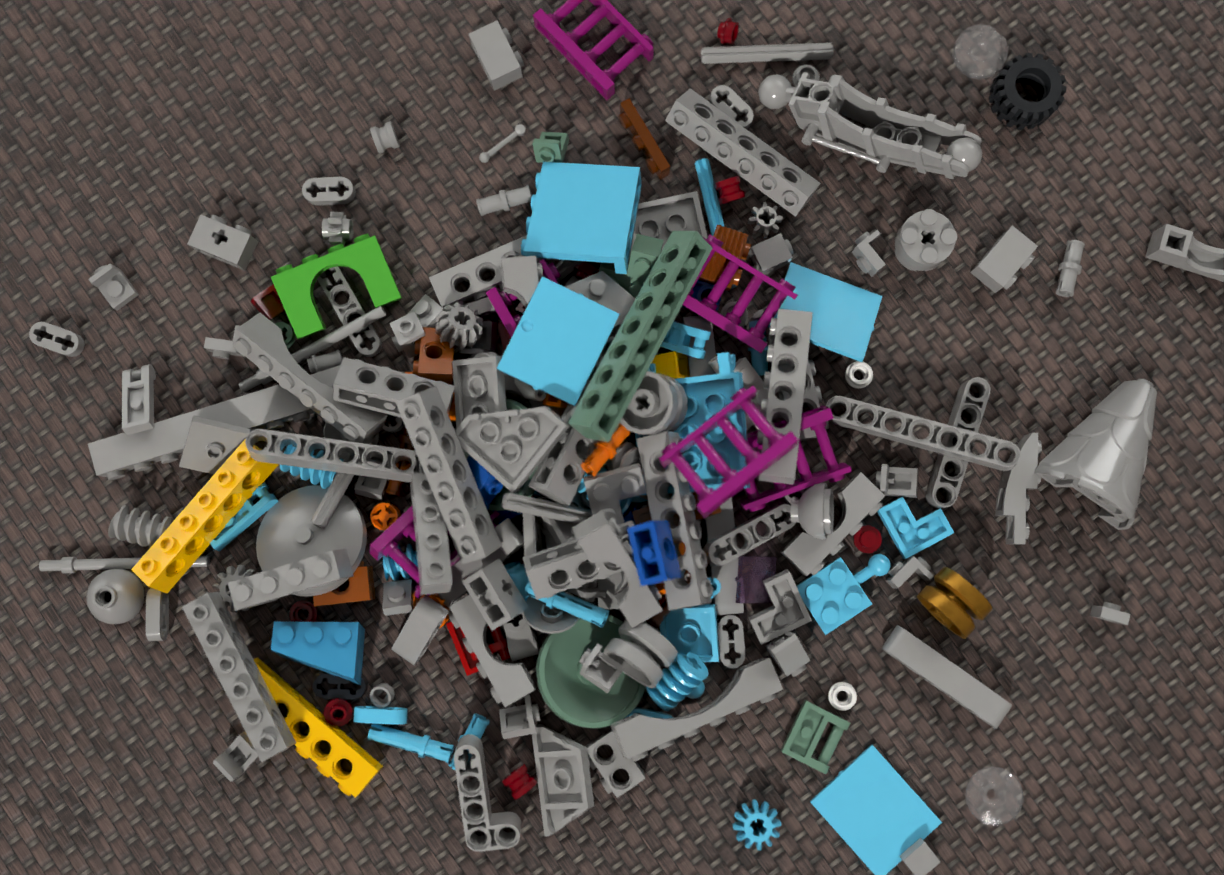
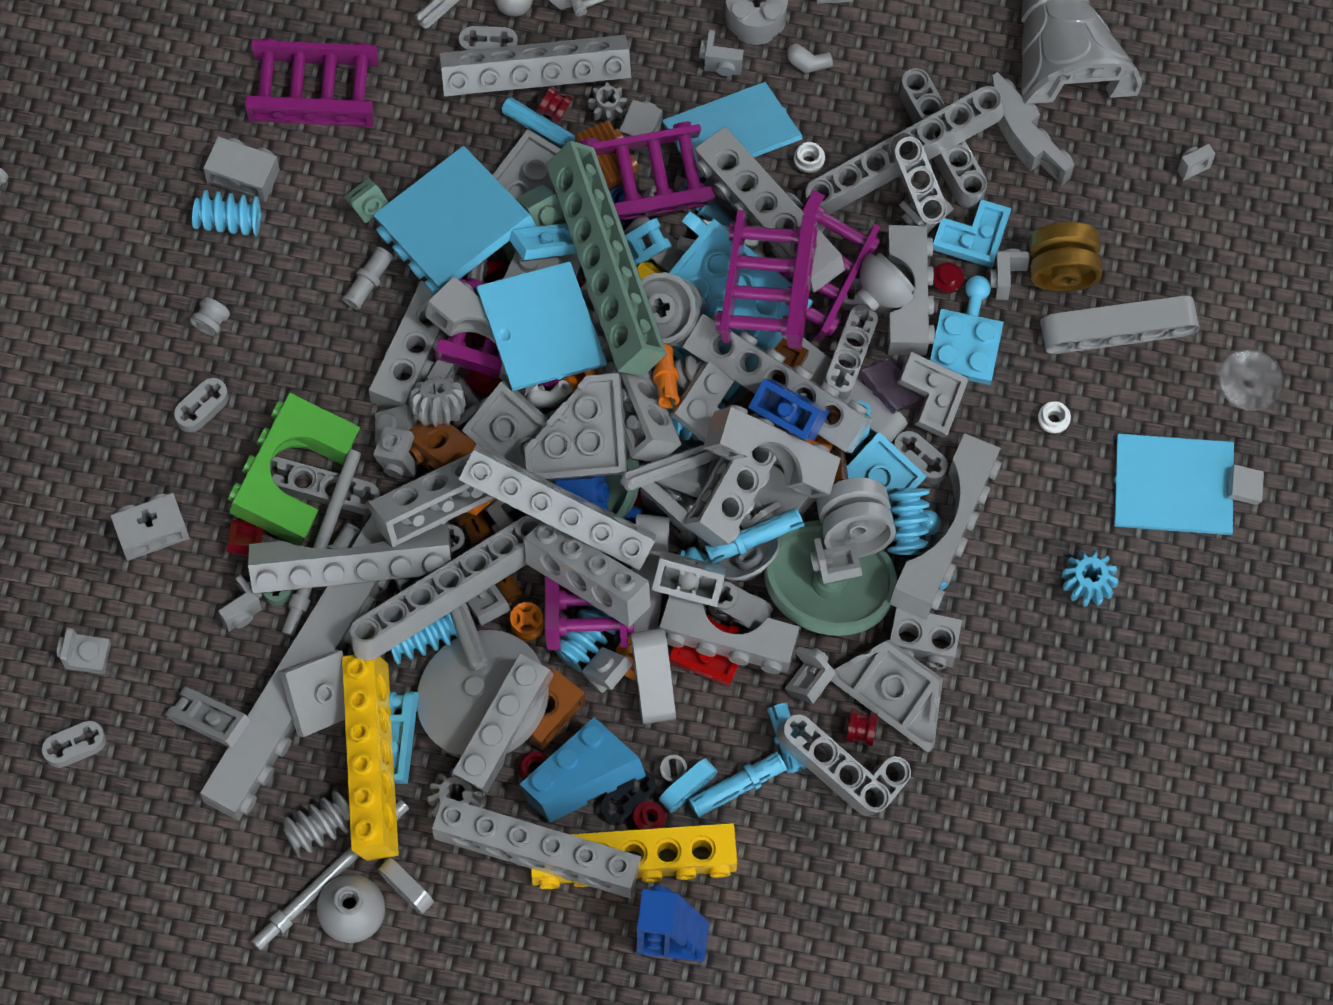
camera: 50 degrees left, 15 degrees down
light grey bracket [213,731,259,782] -> none
light grey gear [322,212,353,246] -> none
light grey hinge [479,124,526,163] -> none
reddish brown plate [618,98,670,180] -> none
light grey slope [765,631,810,677] -> none
sand green plate [780,700,851,774] -> none
none -> medium azure piece [192,190,261,237]
none -> medium azure plate [509,223,577,260]
none -> blue wedge [636,886,709,962]
none -> light grey arm [787,44,833,73]
none -> light grey beam [890,133,947,224]

